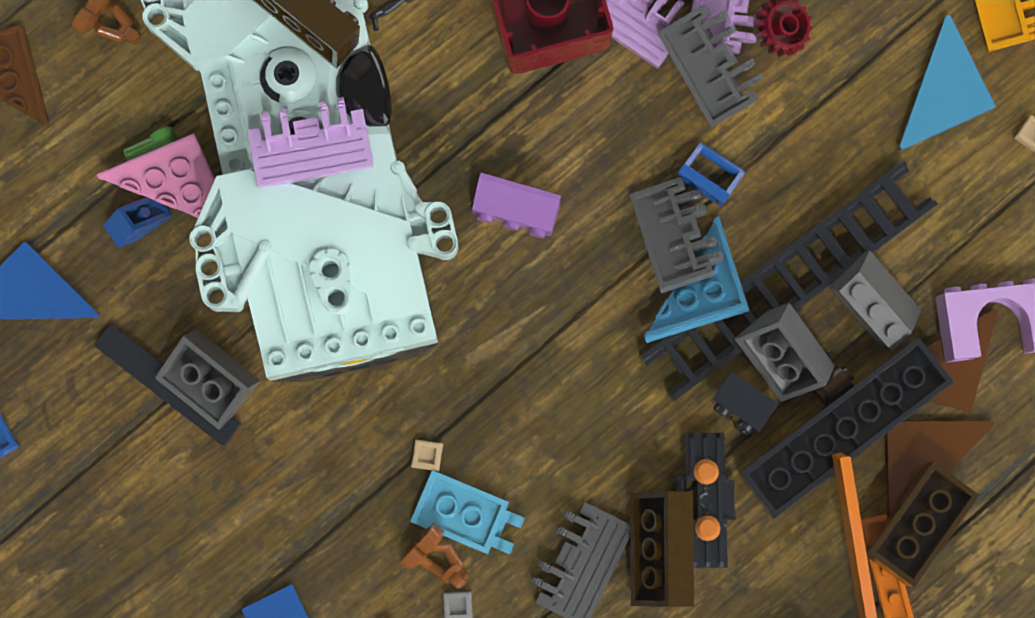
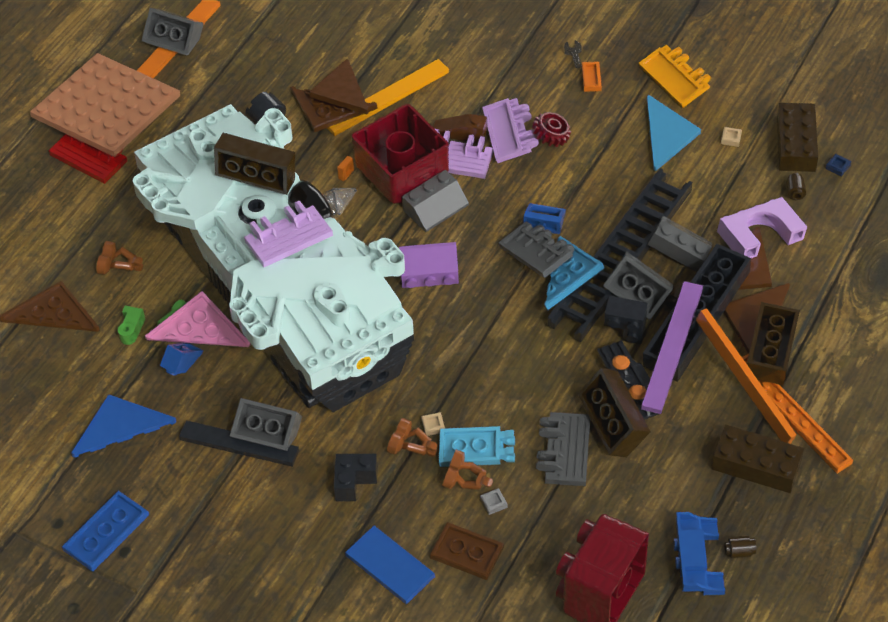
camera: 20 degrees left, 30 degrees down
dark grey hinge [658,4,764,127] -> none
none -> bright green leg [118,306,145,345]
none -> clear slope [315,188,357,219]
none -> black brick [334,454,378,501]
none -> dark orange piece [387,418,437,457]
none -> slope [402,170,469,232]
none -> medium lavender tile [641,281,703,414]

